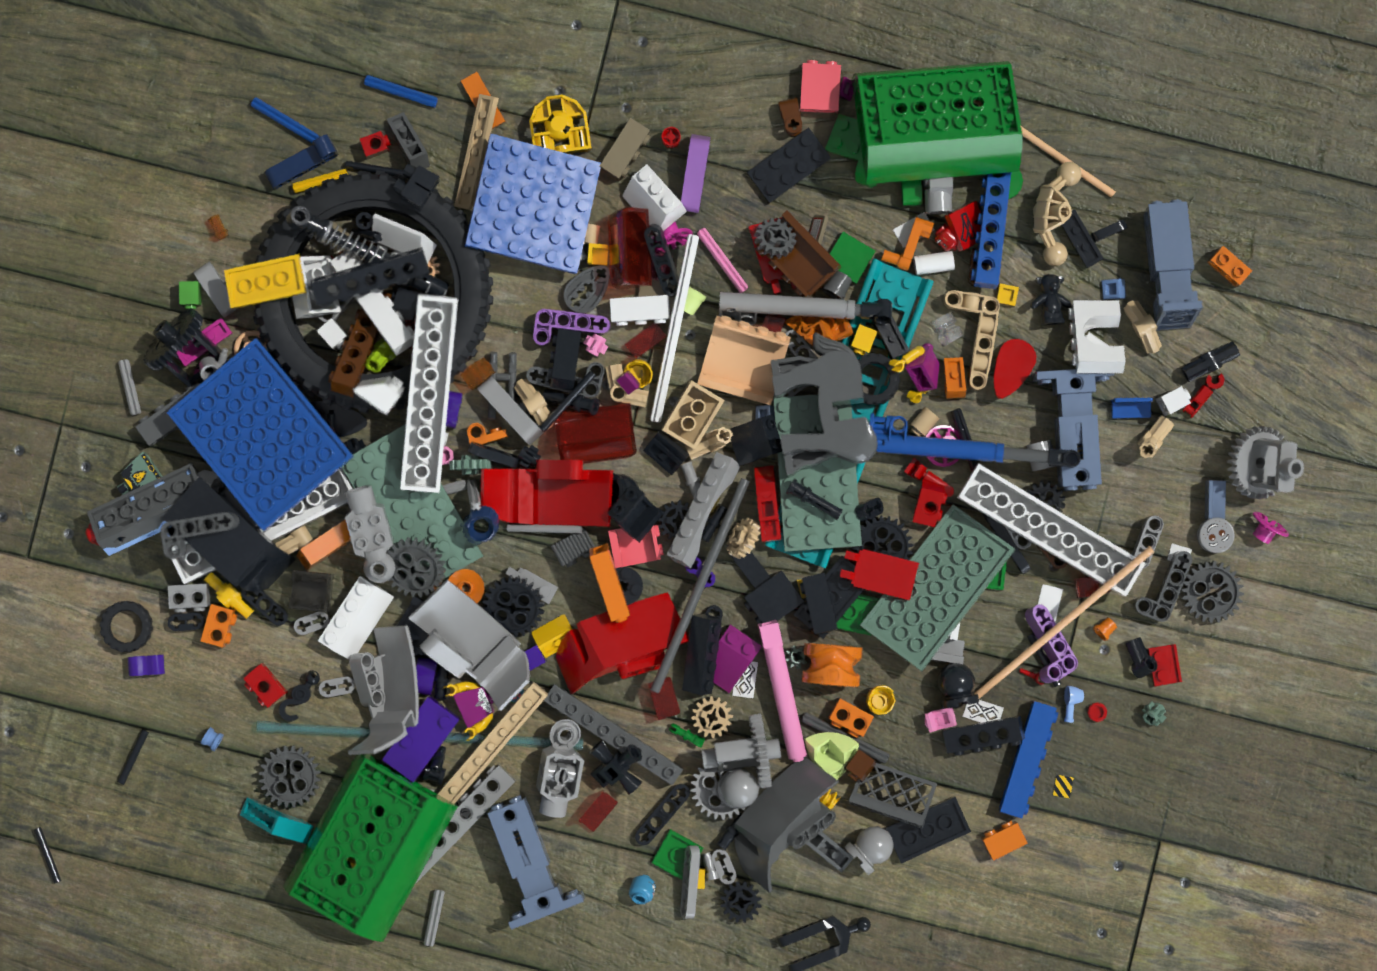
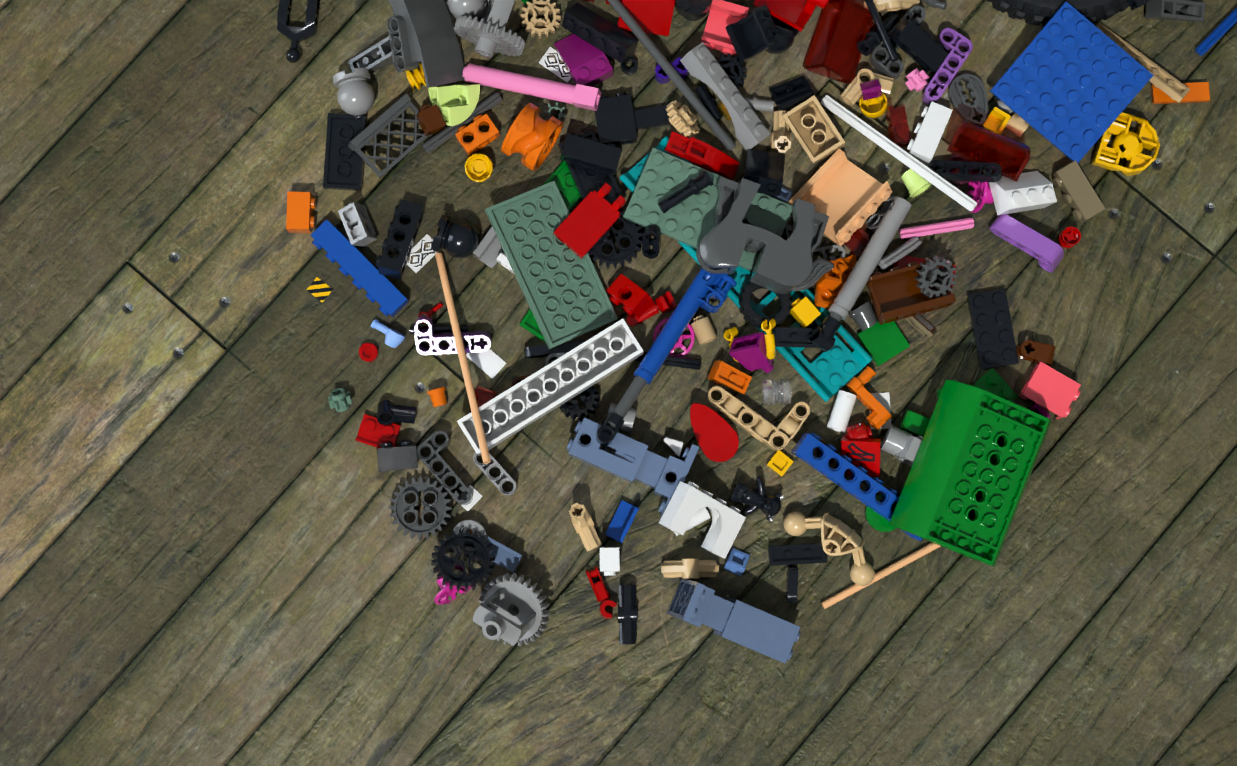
camera: 115 degrees right, 5 degrees down
bright pink bracket [925,708,957,732] -> none
orange brick [1207,246,1252,287] -> none
none -> light grey brick [338,202,378,247]
none -> black brick [376,439,418,471]
none -> black gear [431,529,495,592]
none -> white slope [664,437,683,458]
none -> light grey axle [878,236,921,270]

